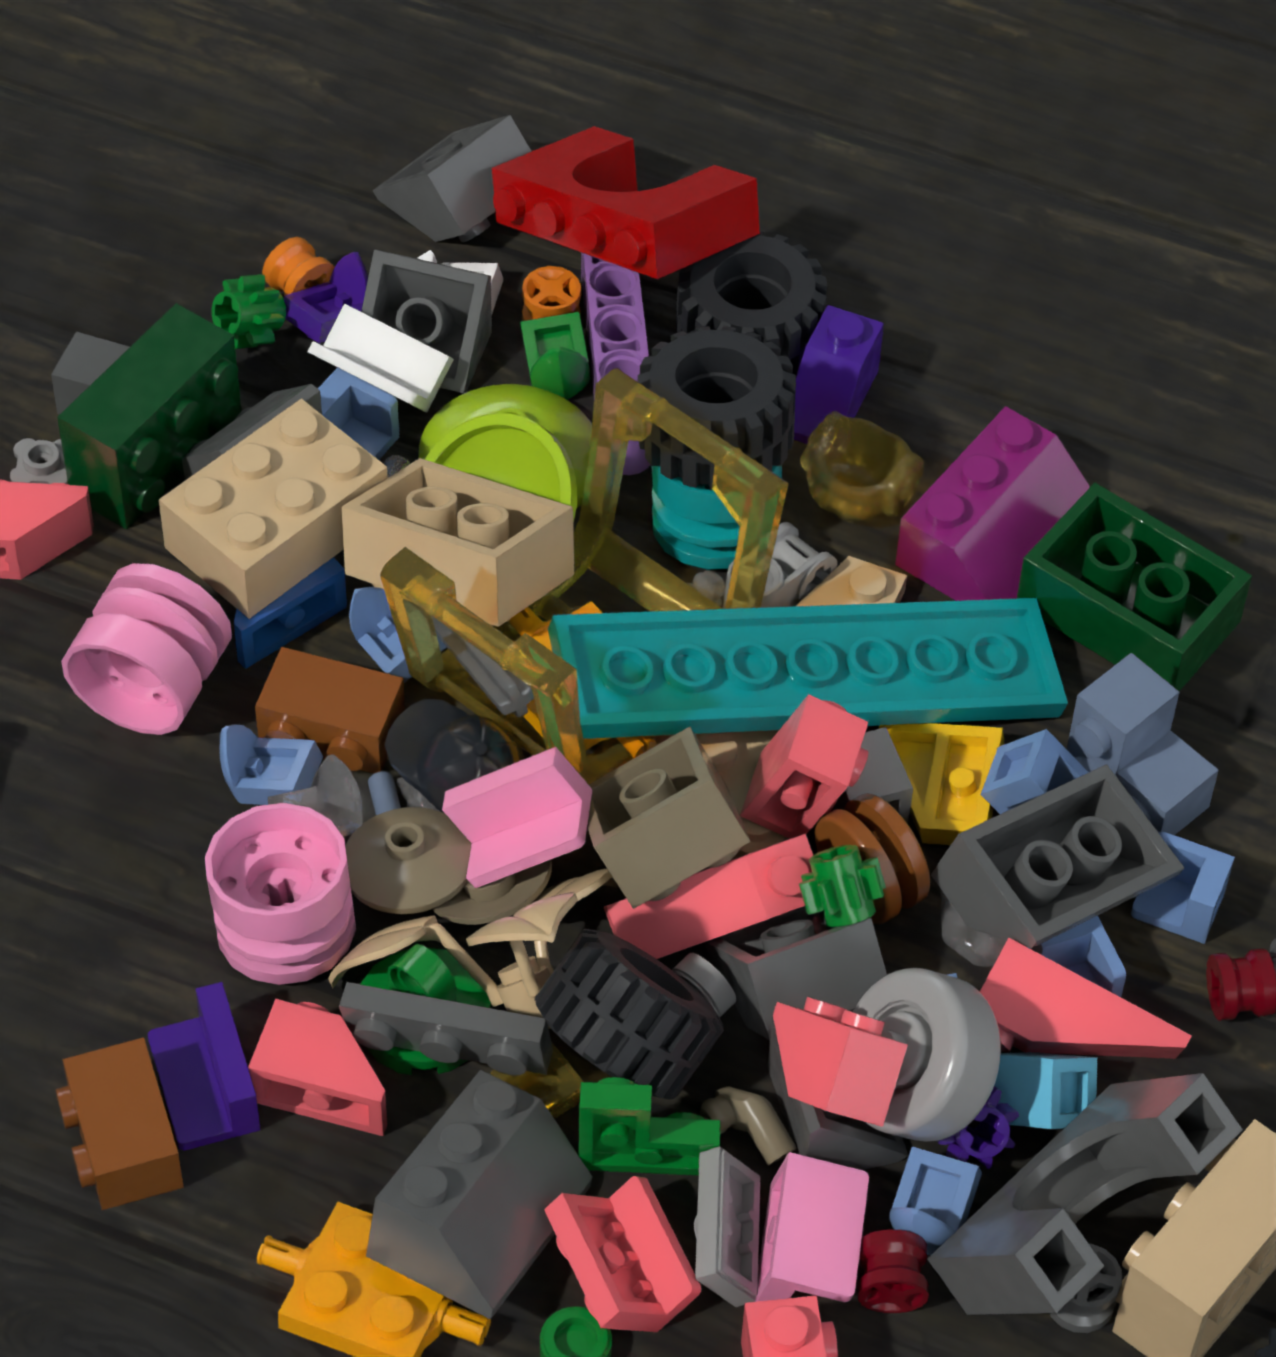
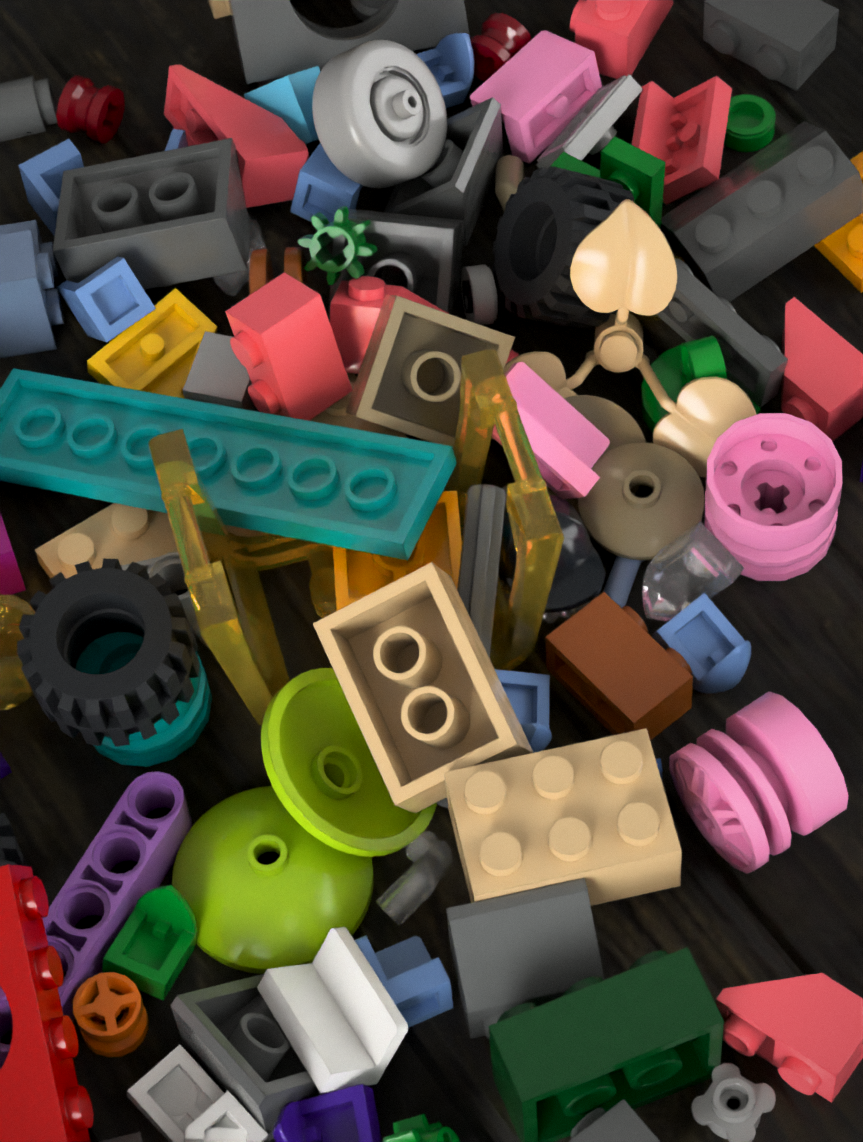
camera: 140 degrees left, 5 degrees up
coral slope [773,997,908,1127] -> none

